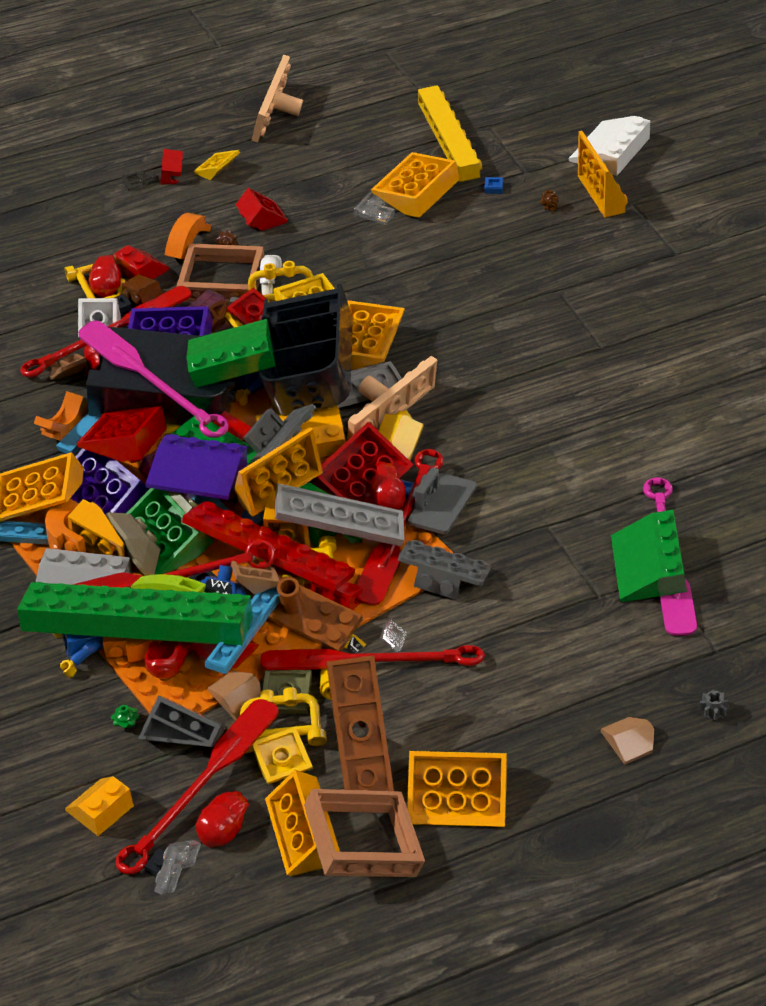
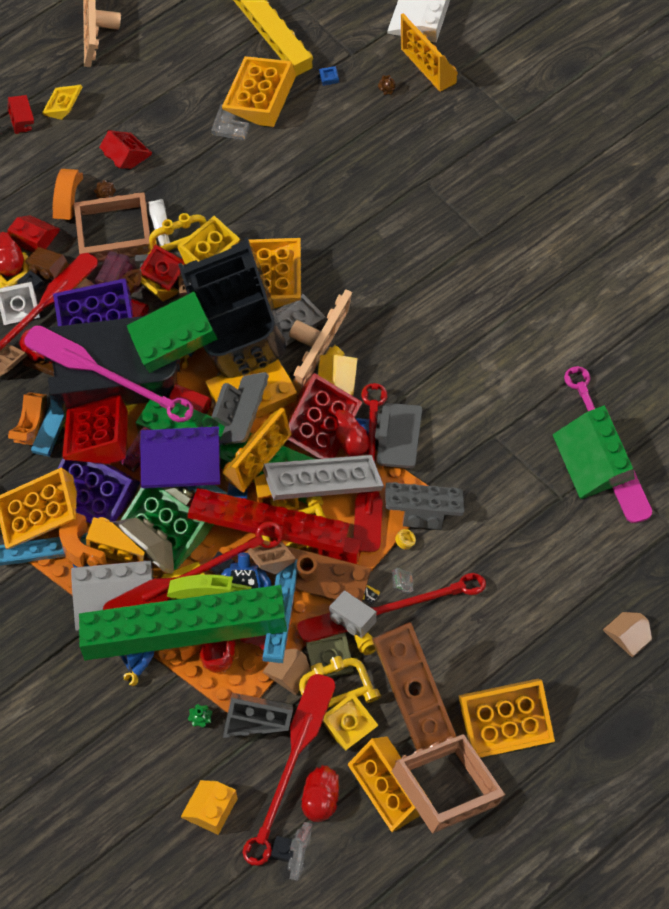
camera: 15 degrees left, 15 degrees up
none -> light grey brick [329,590,376,639]
none -> yellow tile [395,529,416,550]

